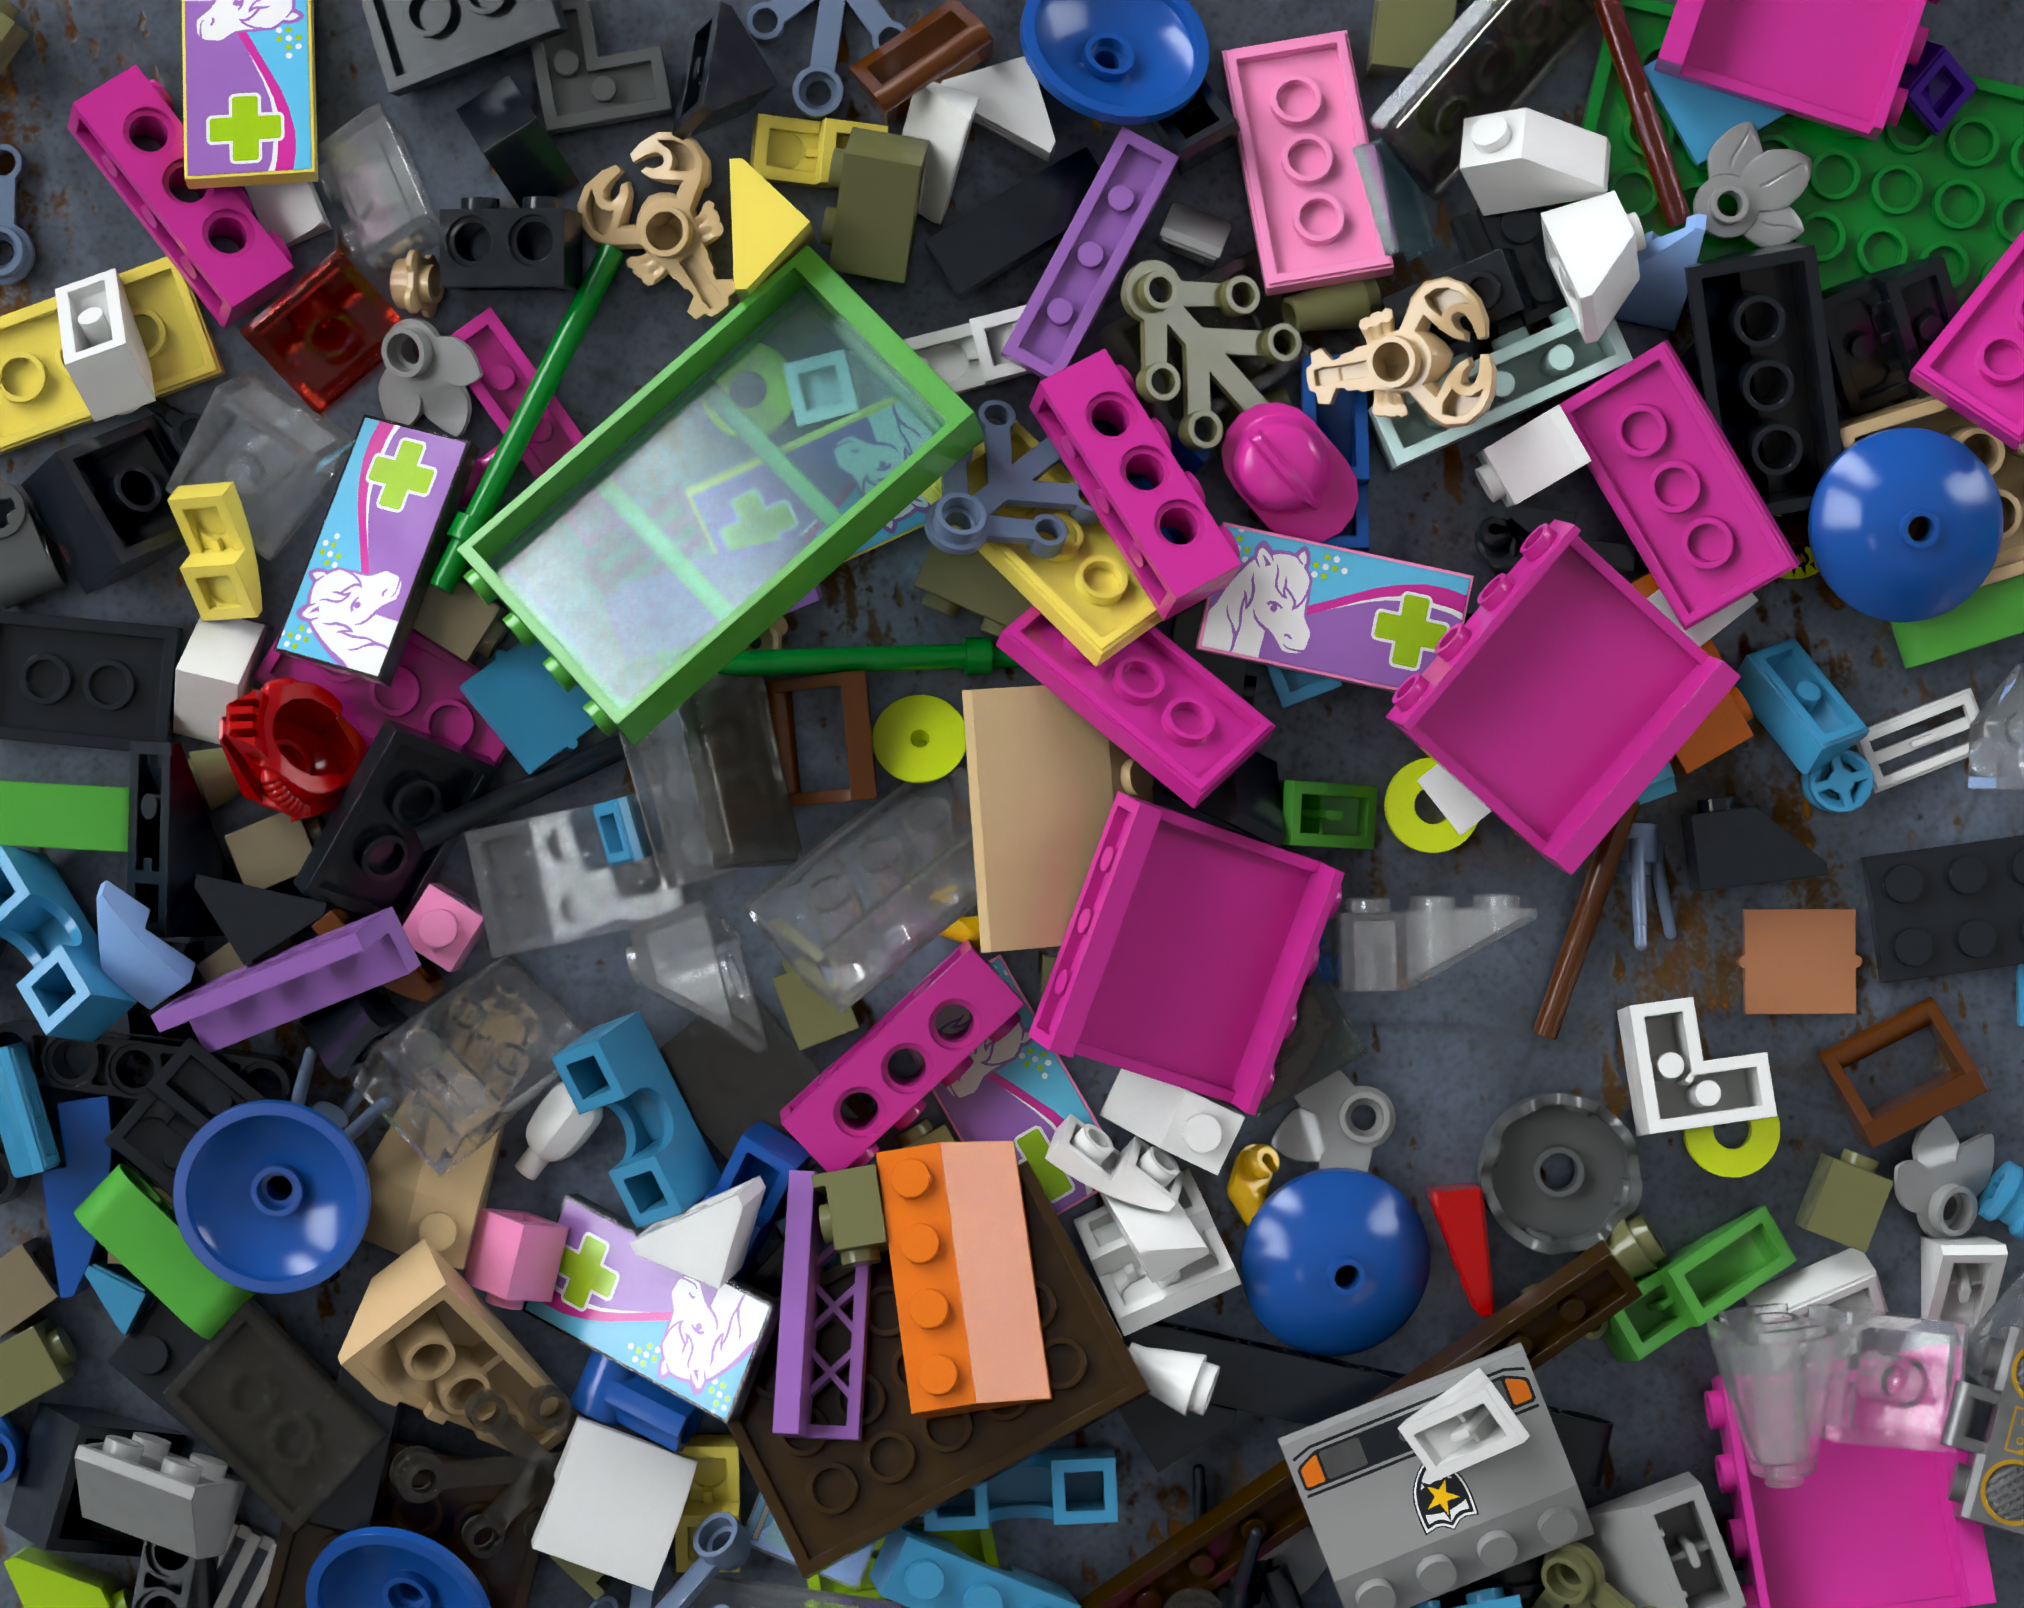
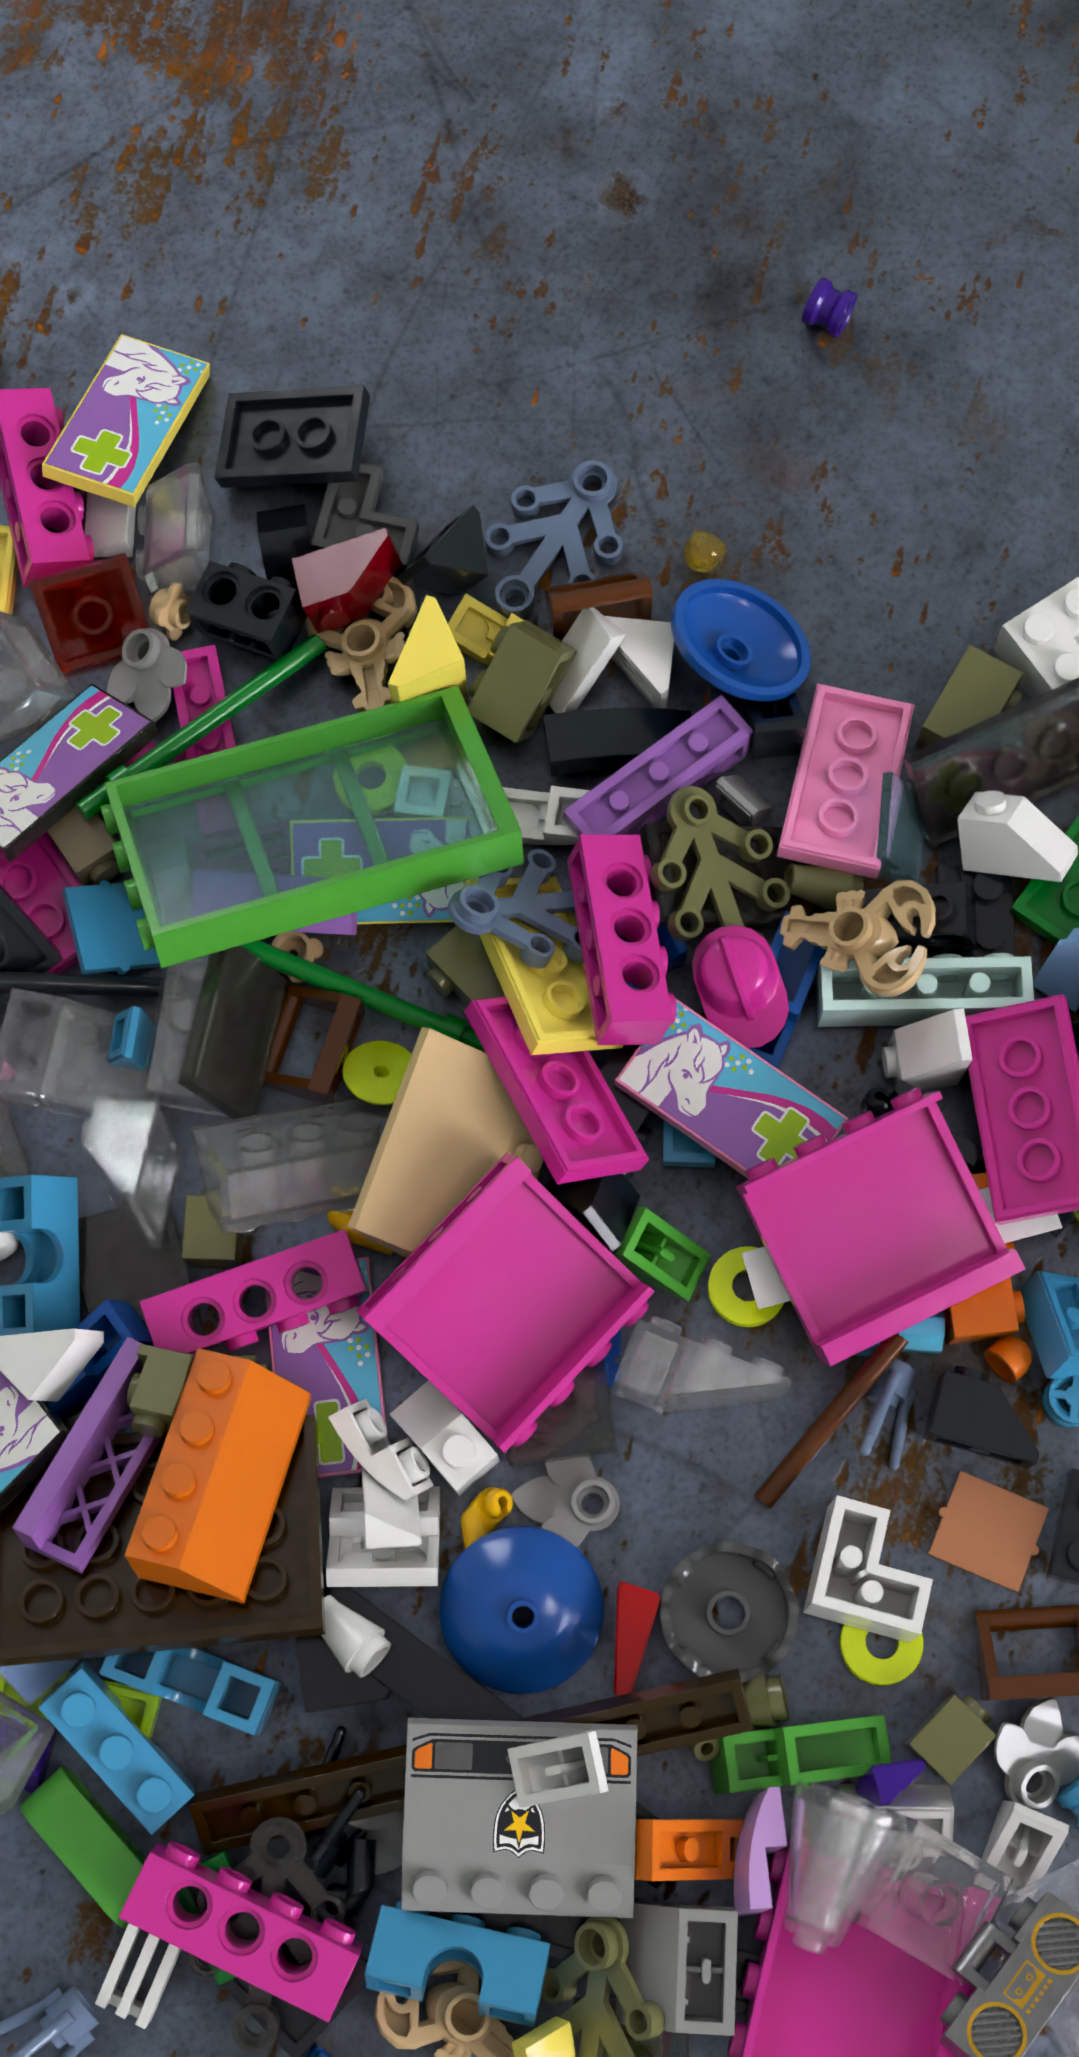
camera: 25 degrees right, 15 degrees down
white slope [1540,190,1646,344] -> none
none -> slope [292,528,402,633]
none -> orange plate [635,1818,744,1881]
none -> lavender slope [734,1787,787,1916]
none -> dark purple slope [855,1758,926,1807]
none -> orange hinge [984,1336,1032,1384]

